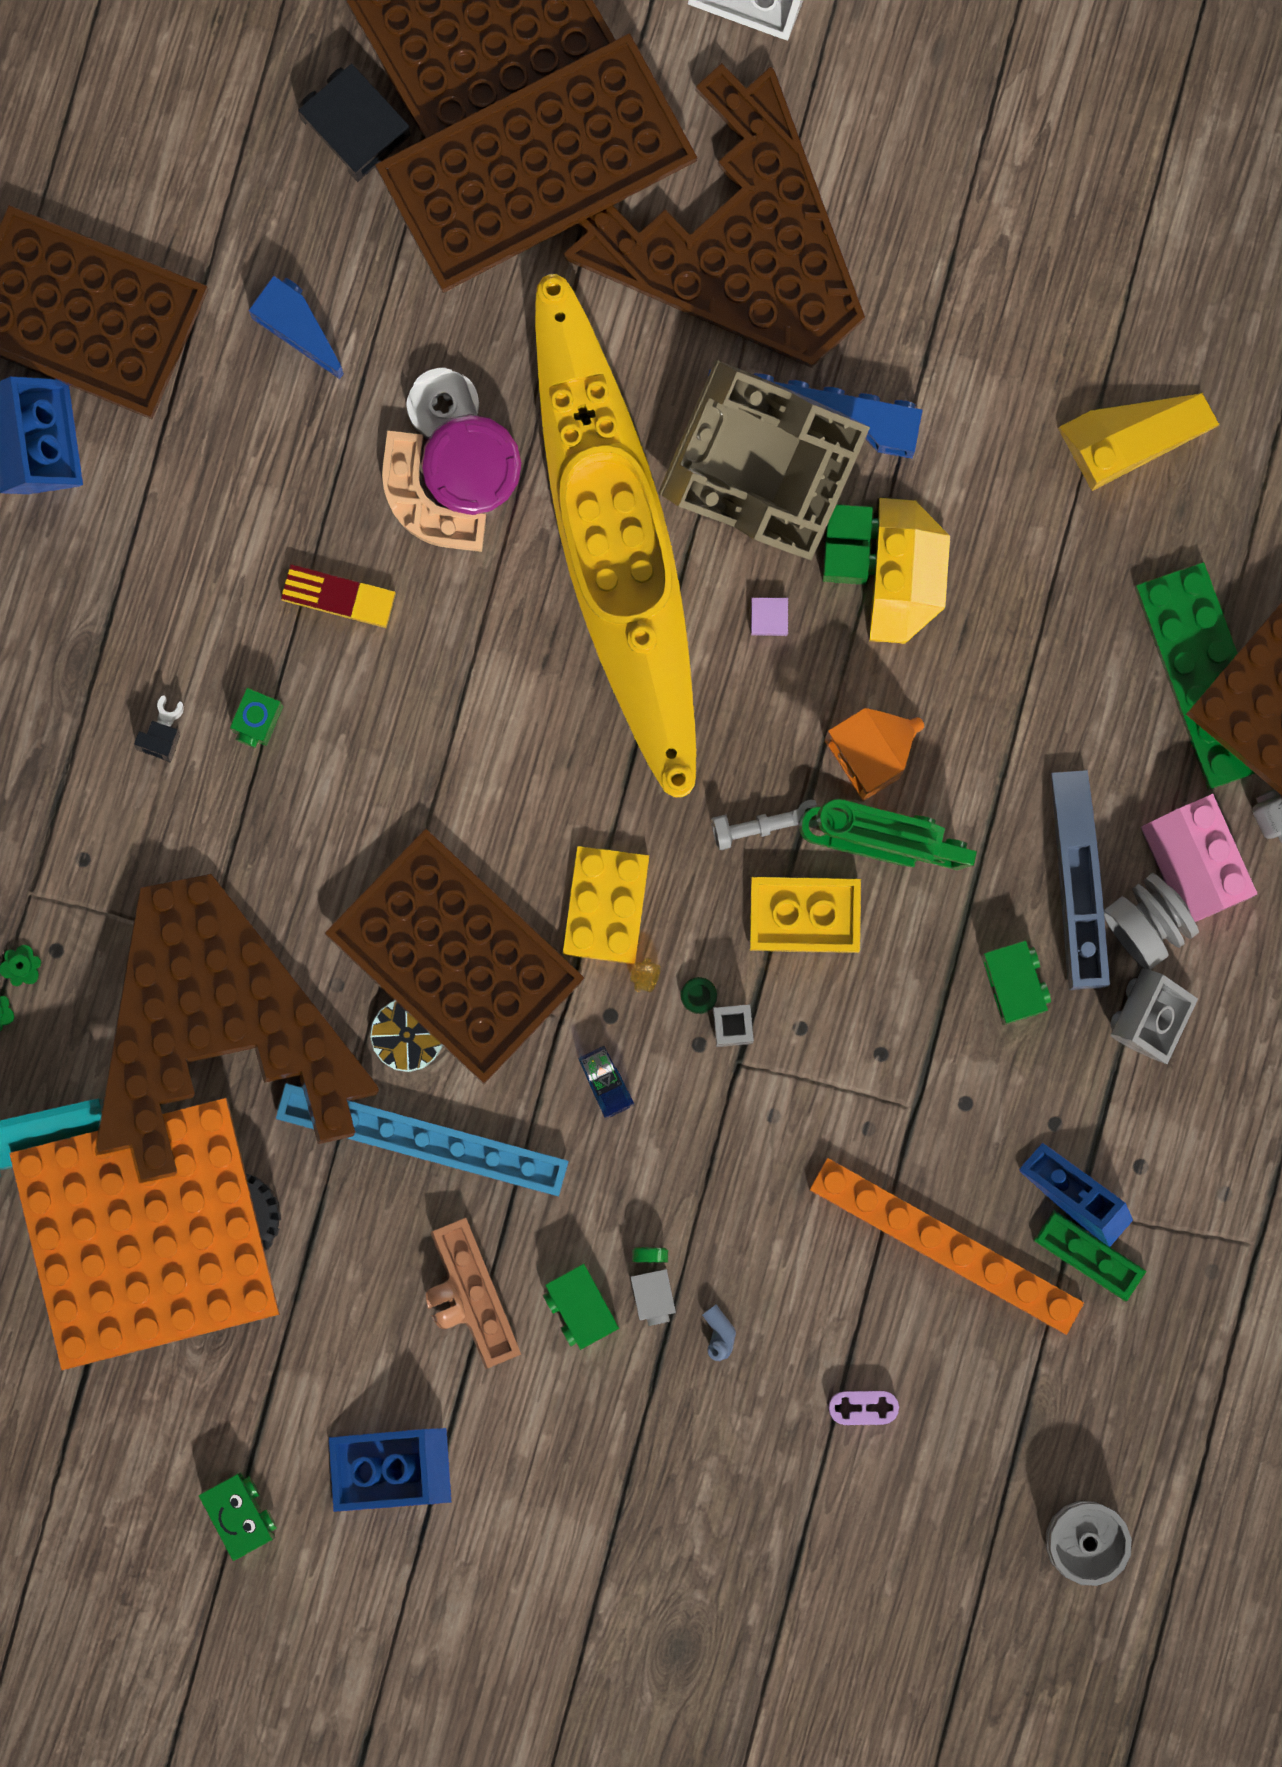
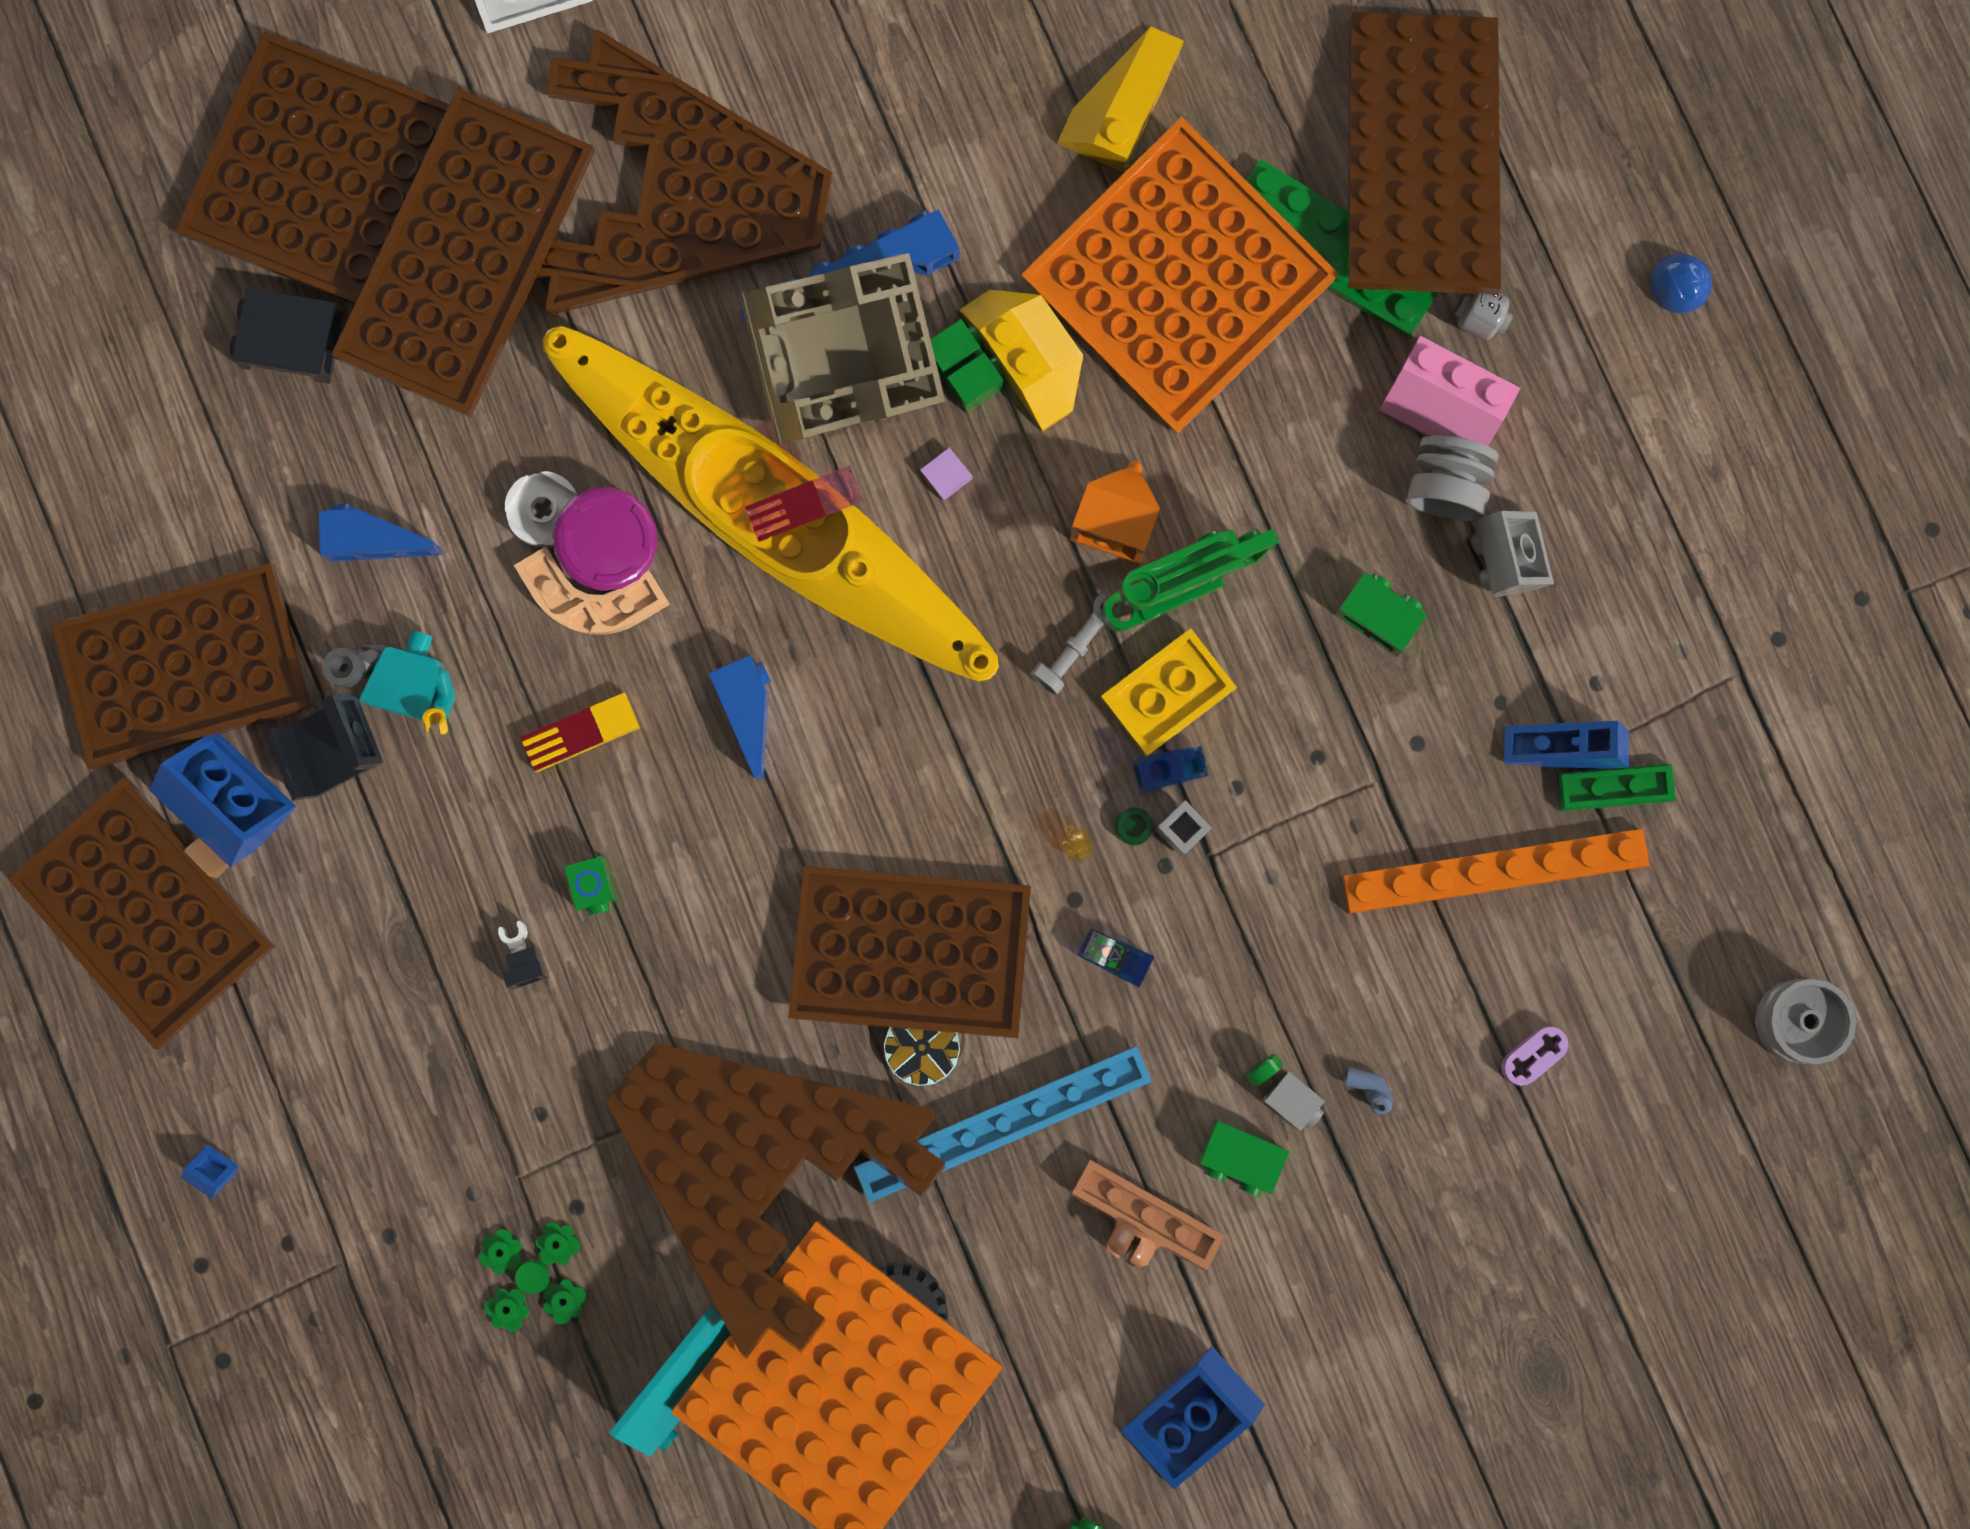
camera: 35 degrees left, 0 degrees up
yellow plate [563,846,649,965] -> none
sand blue slope [1051,770,1110,990] -> none
none -> black panel [265,693,384,801]
none -> teal torso [322,630,456,734]
none -> blue slope [709,655,771,781]
none -> tile [745,465,864,542]
none -> orange plate [1021,116,1339,434]
none -> clear blue leg [1132,746,1209,796]

